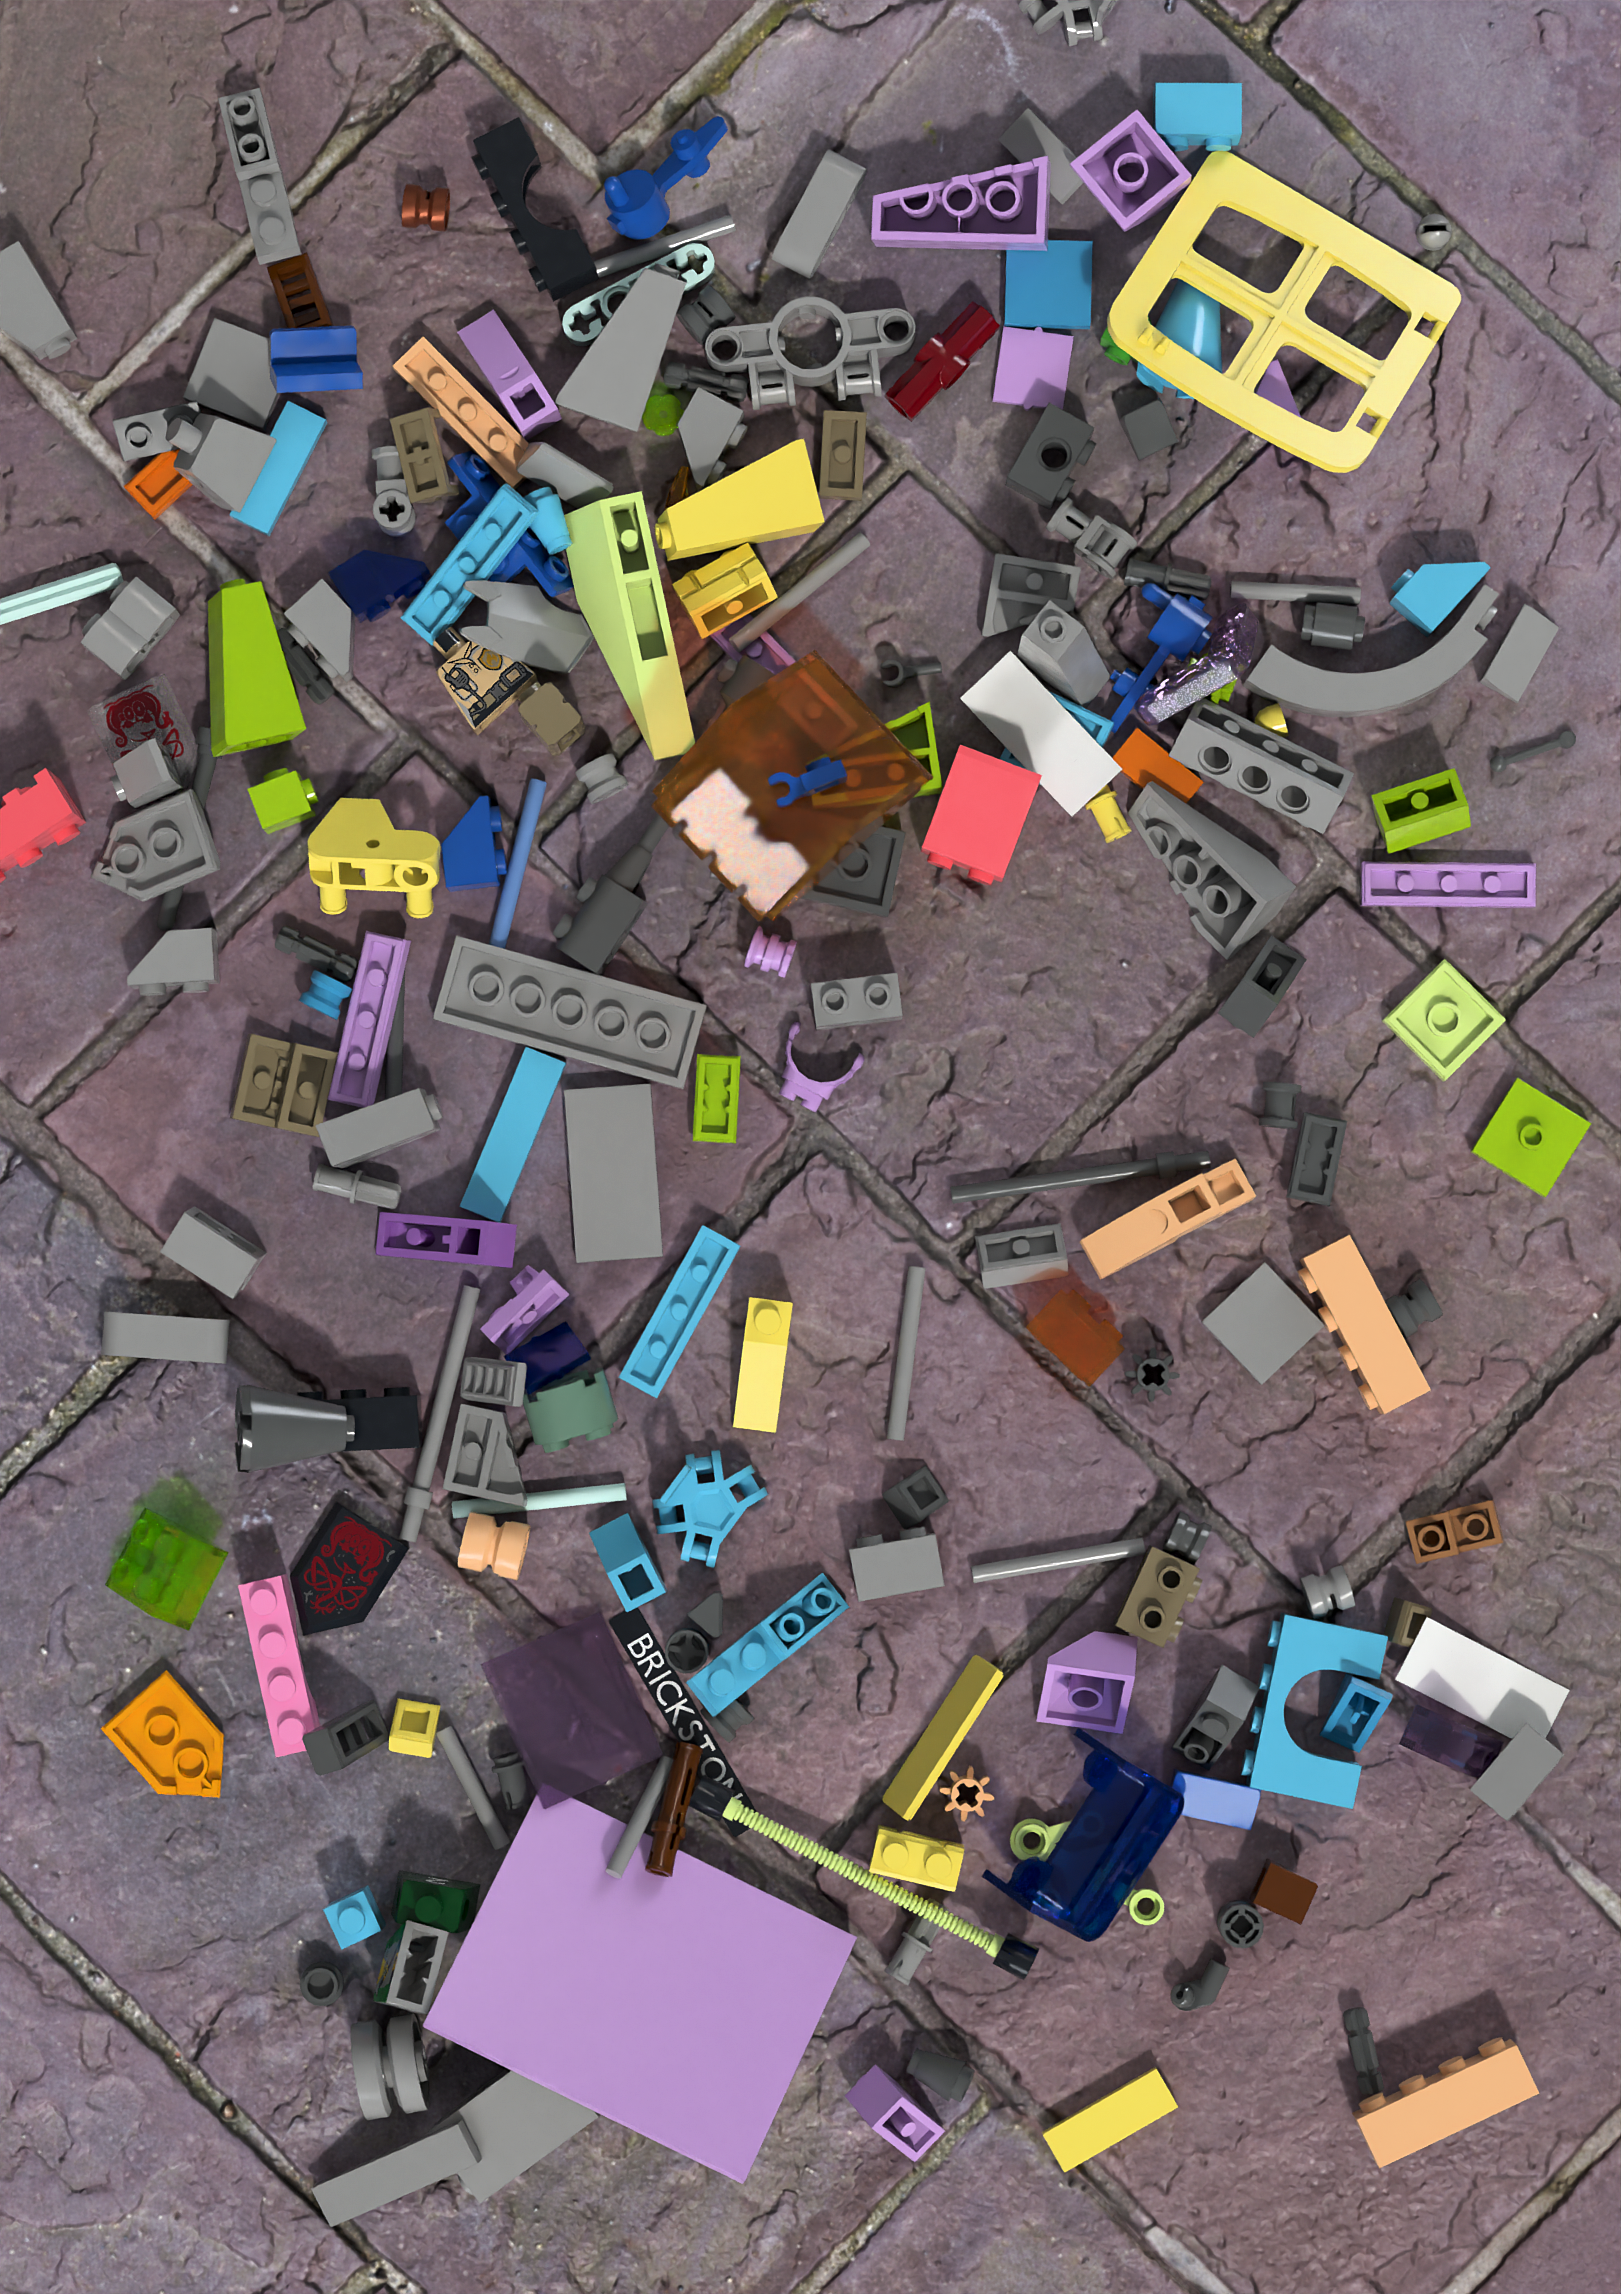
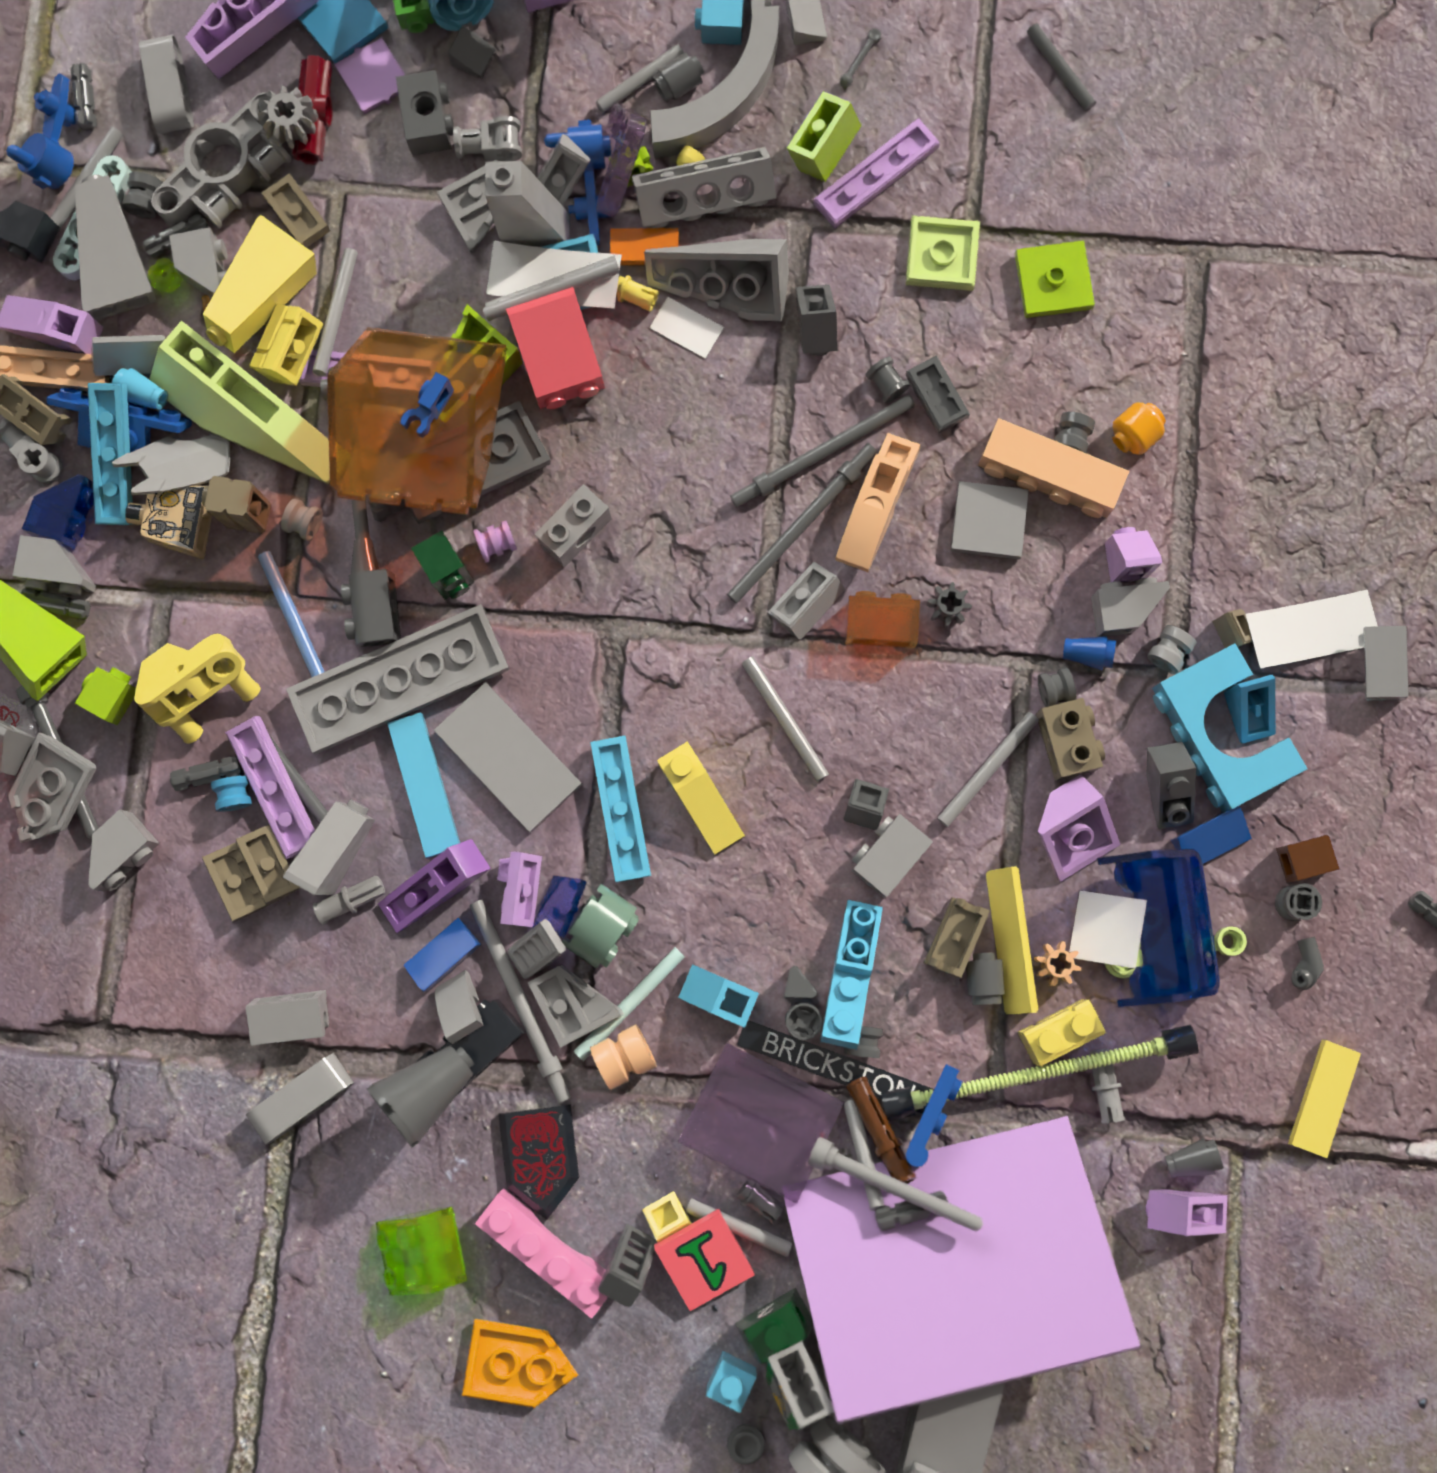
camera: 40 degrees left, 5 degrees down
blue slope [441,795,507,892] -> none
medium azure piece [652,1450,768,1568] -> none
lime plate [693,1054,741,1144] -> none
lavender helmet [778,1021,865,1112] -> none
dark grey hand [880,660,942,688] -> none
dark grey axle [1124,558,1211,601] -> none
clear purple slope [1399,1704,1504,1779] -> none
medium nougat slope [1406,1499,1504,1564] -> none
none -> dark grey axle [70,63,97,130]
none -> light grey gear [257,85,318,149]
none -> slope [404,918,482,993]
none -> dark green brick [411,530,474,600]
none -> light grey slope [435,970,484,1044]
none -> light grey bar [483,256,619,322]
none -> light grey slope [537,134,590,206]
none -> white sticker [649,297,724,358]
none -> coral tile [654,1209,755,1311]
none -> dark grey bar [730,395,915,508]
none -> light grey piece [808,1137,983,1231]
none -> dark grey axle [875,1191,948,1231]
none -> blue plate [906,1064,963,1167]
none -> dark tan hinge [924,897,990,978]
none -> dark grey brick [966,952,1005,1005]
none -> blue cone [1063,636,1116,671]
none -> white sticker [1069,891,1147,969]
none -> light grey slope [1091,578,1170,637]
none -> lavender slope [1105,527,1162,582]
none -> light orange head [1112,402,1166,455]

